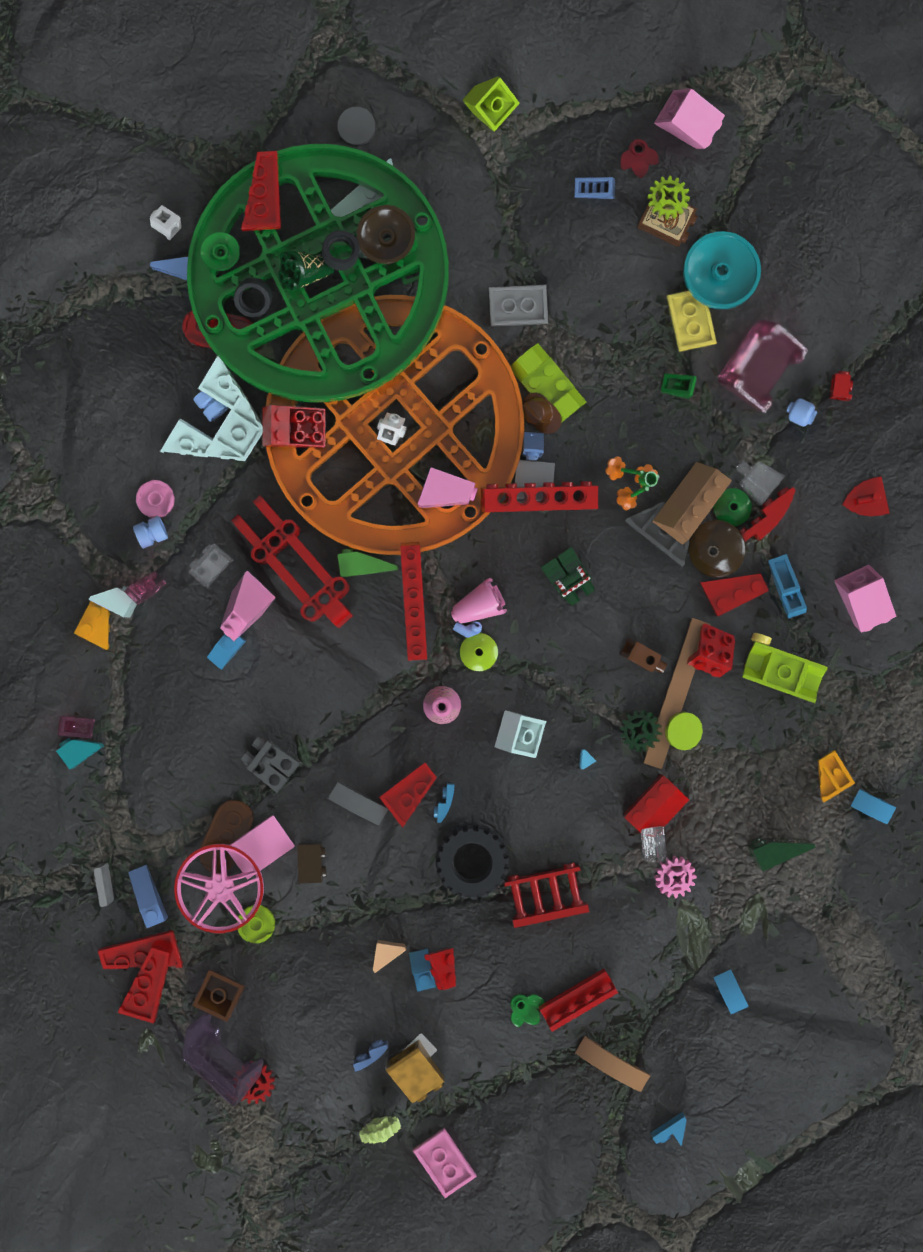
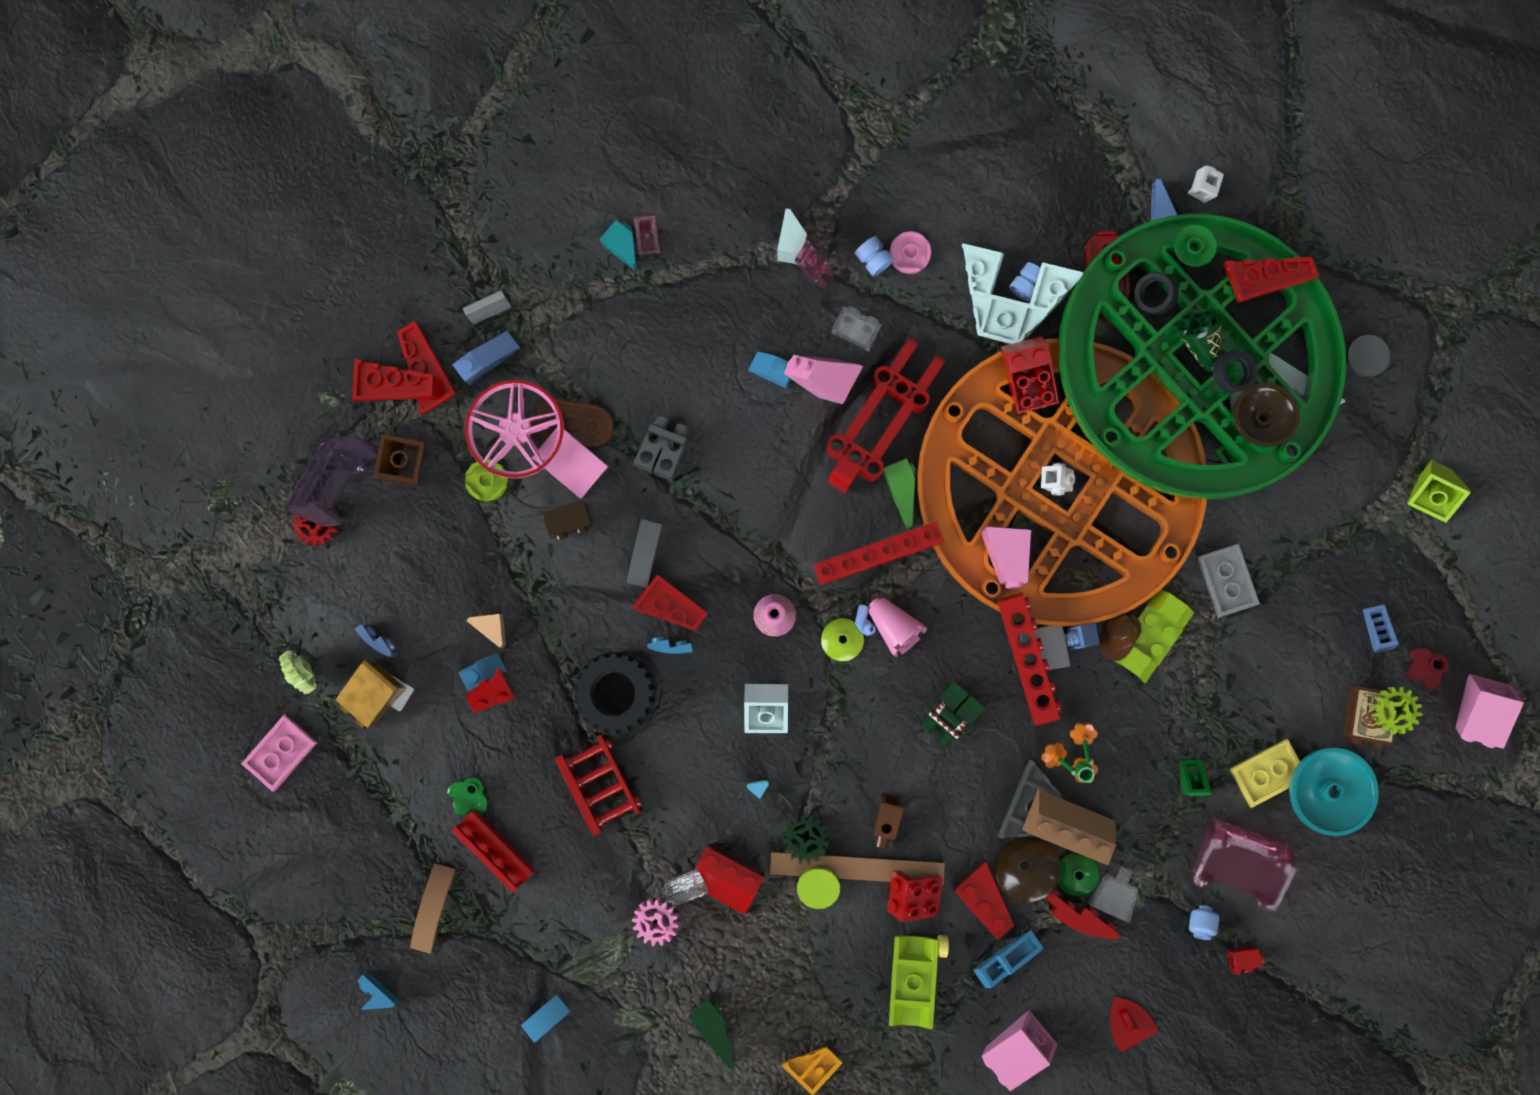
camera: 80 degrees right, 5 degrees down
light orange wing [74,601,110,650] -> none

